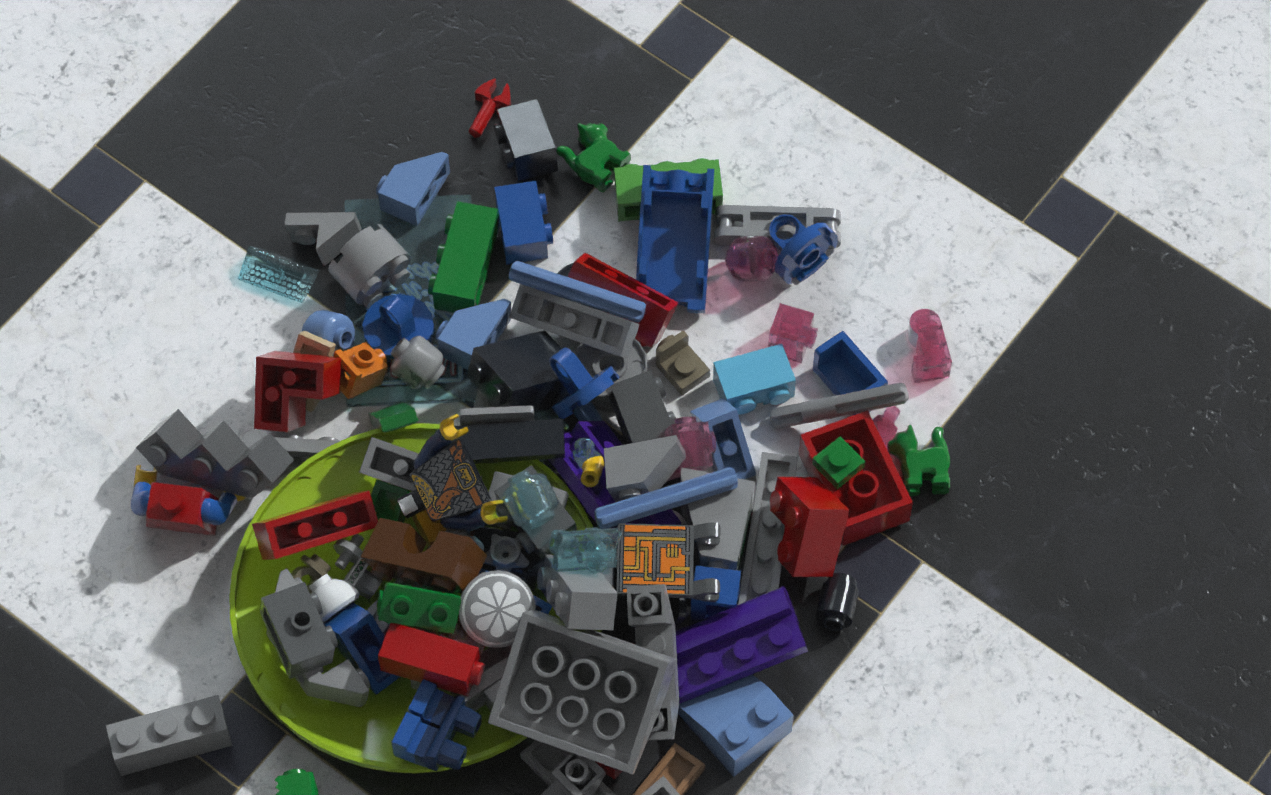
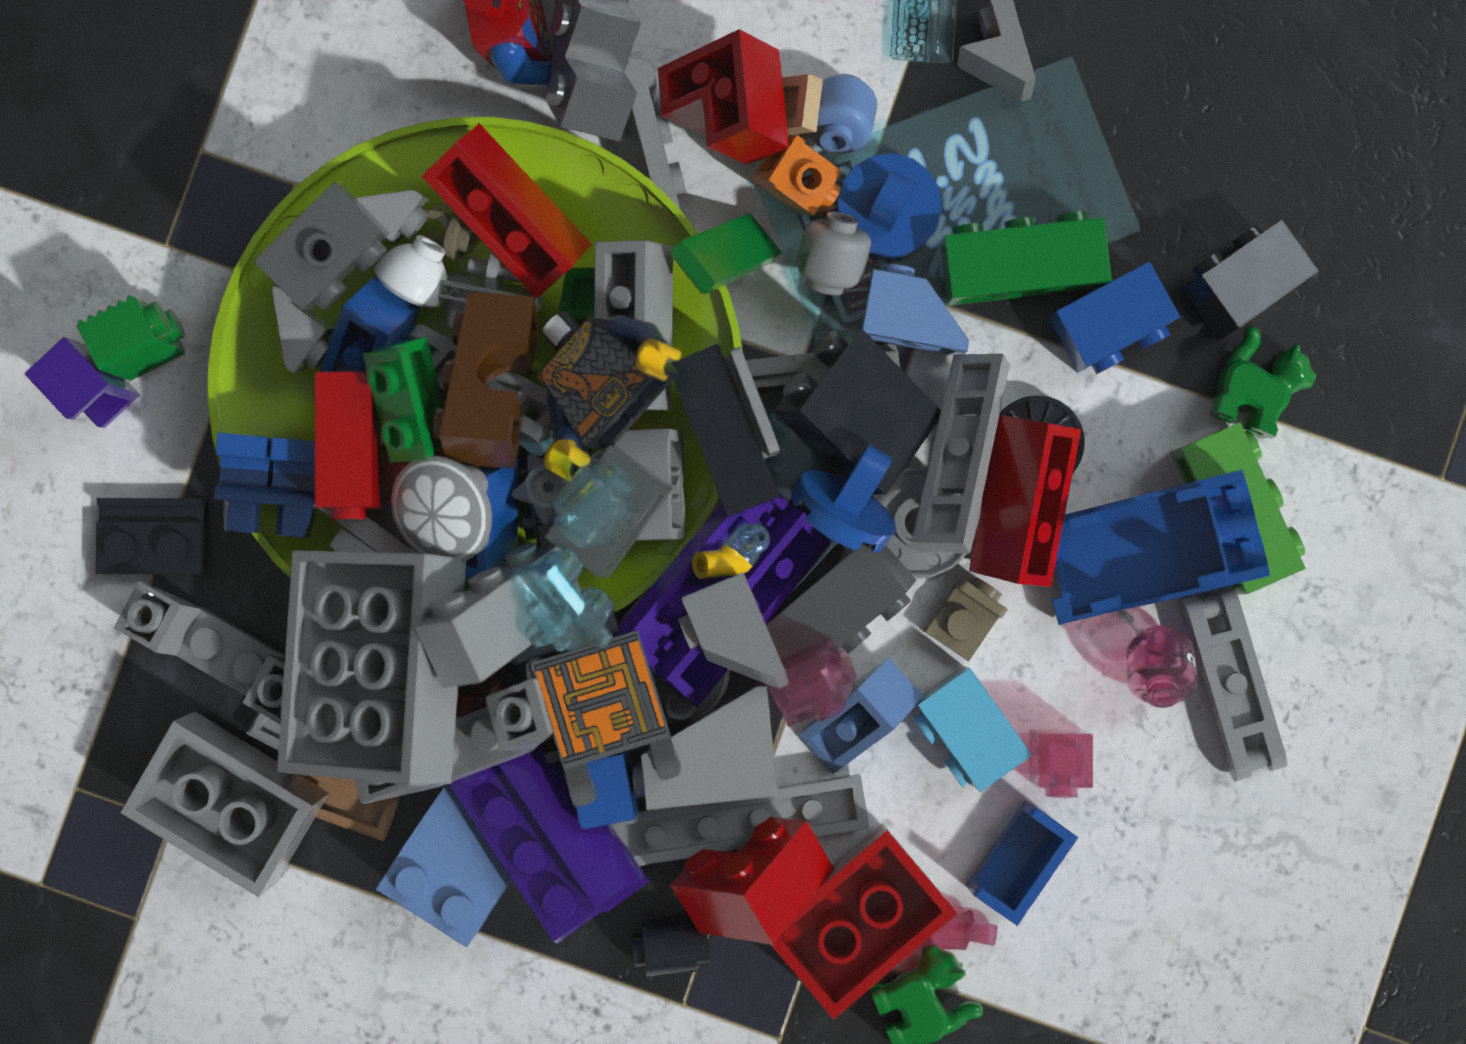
camera: 75 degrees right, 25 degrees up
light grey brick [106,695,232,776] -> none
light grey brick [328,224,411,309] -> none
medium blue slope [376,152,450,226] -> none
red bar [469,78,511,138] -> none
medium blue axle [509,261,646,322] -> none
medium blue axle [595,467,738,530] -> none
blue tile [769,214,838,284] -> none
light grey axle [770,383,909,429] -> none
green plate [812,436,865,489] -> none
clear pink leg [907,309,952,383] -> none

